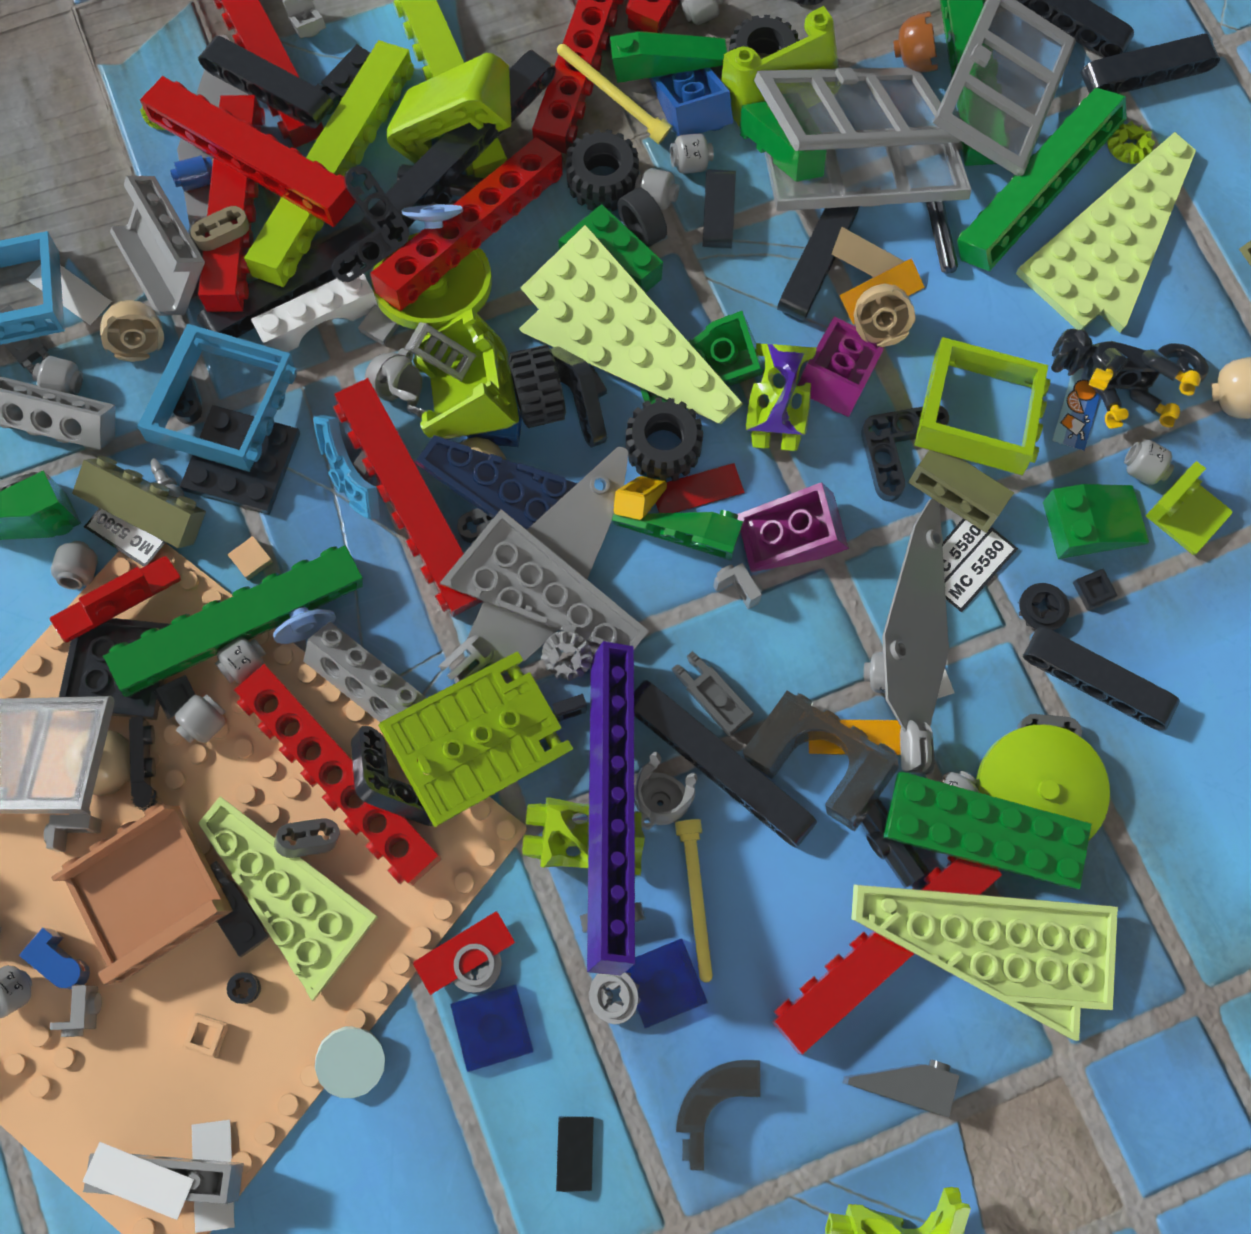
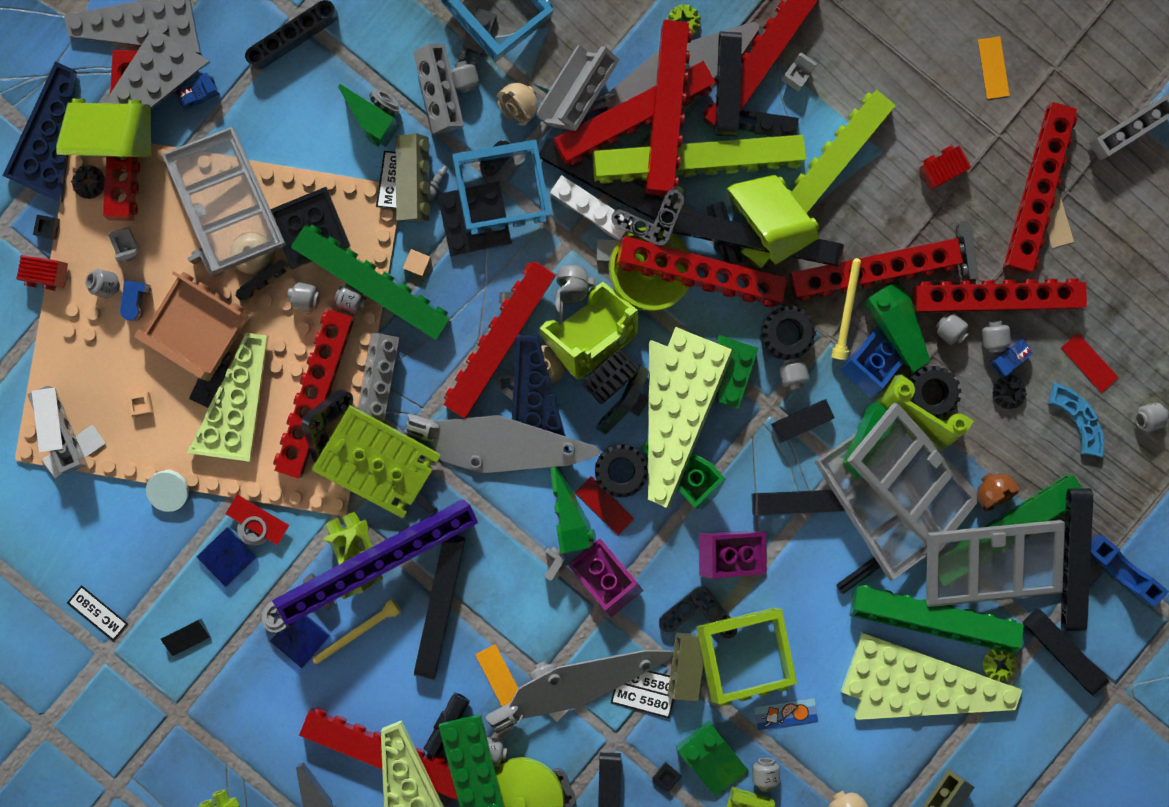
camera: 60 degrees right, 15 degrees up
white sticker [26,265,112,325] -> none
red bracket [50,556,181,643] -> none
light grey bracket [50,985,102,1037] -> none
light grey head [51,541,98,590] -> none
black tile [153,675,196,719] -> none
blue brick [170,155,213,192] -> none
dark tan beam [191,206,249,251] -> none
black bush [226,972,261,1004] -> none
light blue dish [273,607,336,644] -> none
dark grey beam [274,818,340,858] -> none
dark azure tile [313,415,380,520] -> none
light blue dish [402,204,463,229] -> none
light grey slope [405,322,476,381] -> none
light grey wing [439,509,649,649] -> none
light grey gear [541,631,592,681] -> none
yellow slope [614,476,667,520] -> none
black tyre [618,188,667,248] -> none
light grey hair [634,752,698,830] -> none
light grey head [670,133,714,174] -> none
dark grey hinge [672,651,754,737] -> none
clear smoke arch [675,1059,760,1170] -> none
clear smoke arch [743,690,899,832] -> none
lime hips [746,343,816,451] -> none
tan sticker [832,227,905,277] -> none
light orange sticker [839,258,925,325] -> none
tan cylinder [854,284,916,347] -> none
black gear [1018,583,1070,631] -> none
black animal [1051,328,1209,429] -> none

